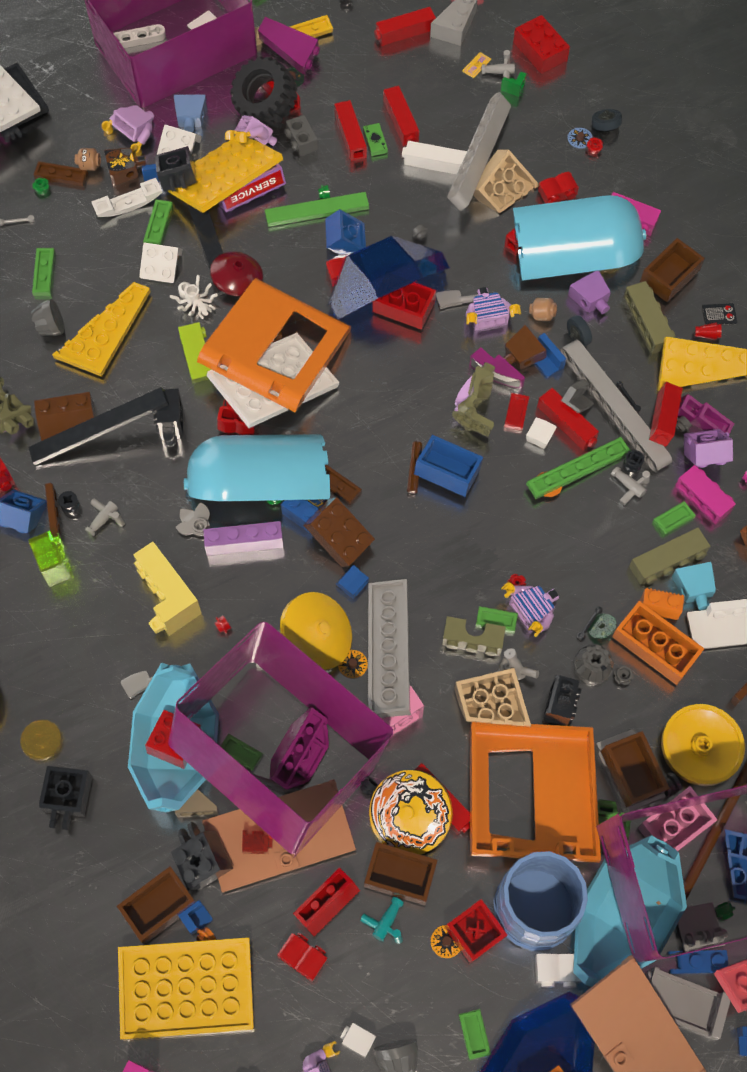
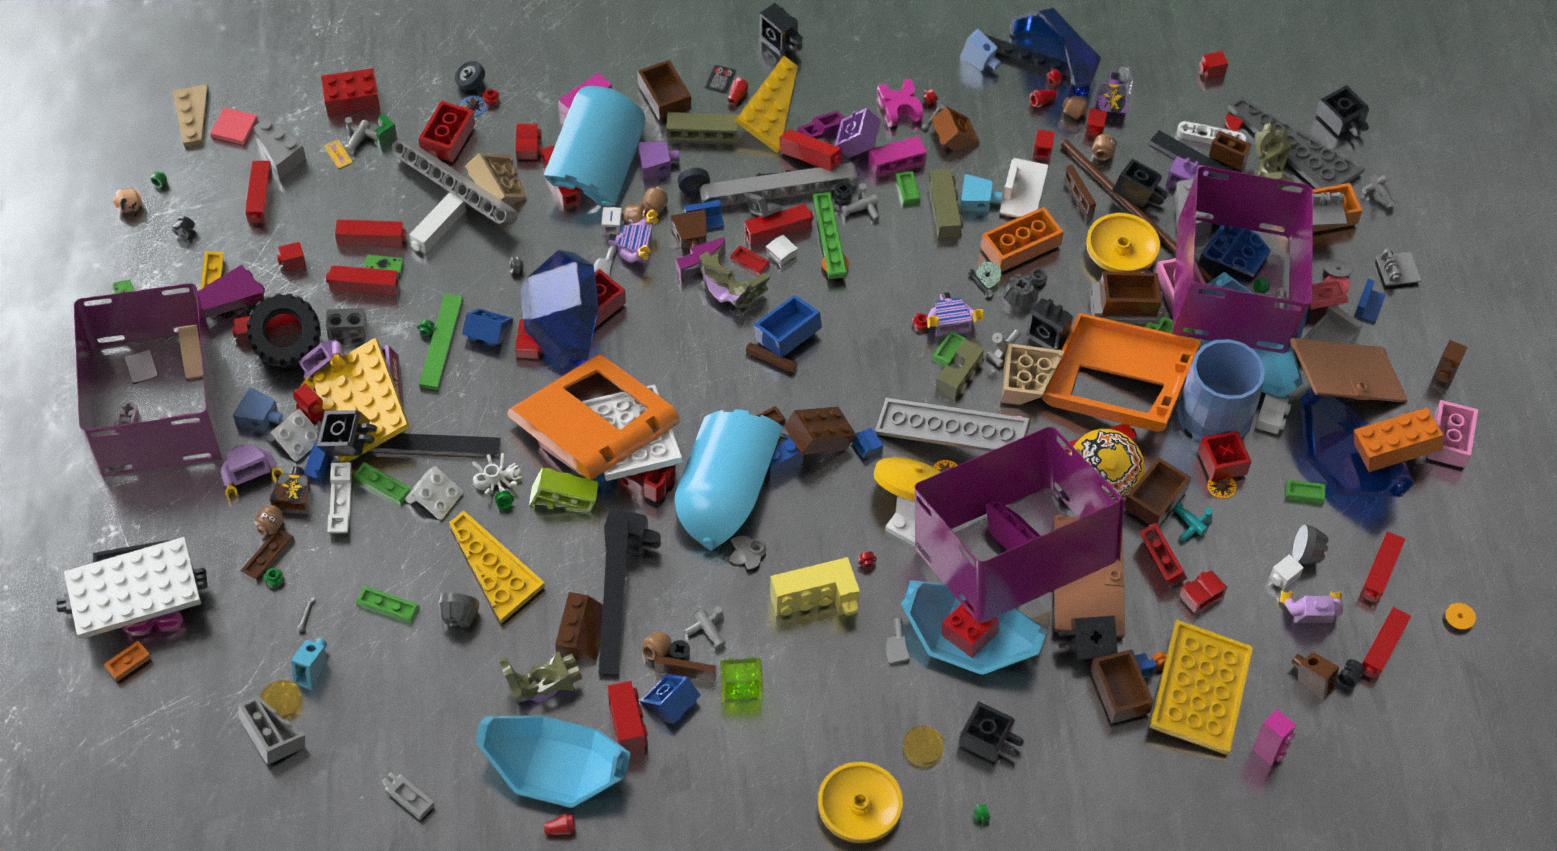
camera: 70 degrees left, 10 degrees down
medium lavender brick [203,521,283,556] -> none
dark red dish [210,251,263,296] -> none
clear red brick [242,830,273,854] -> none
orange brick [640,587,684,620] -> none
none -> red brick [276,241,306,272]
none -> red brick [293,384,325,425]
none -> red brick [418,100,475,162]
none -> green plate [495,490,514,509]
none -> white brick [601,207,622,236]
none -> medium nougat head [621,204,649,225]
none -> medium nougat head [642,631,672,661]

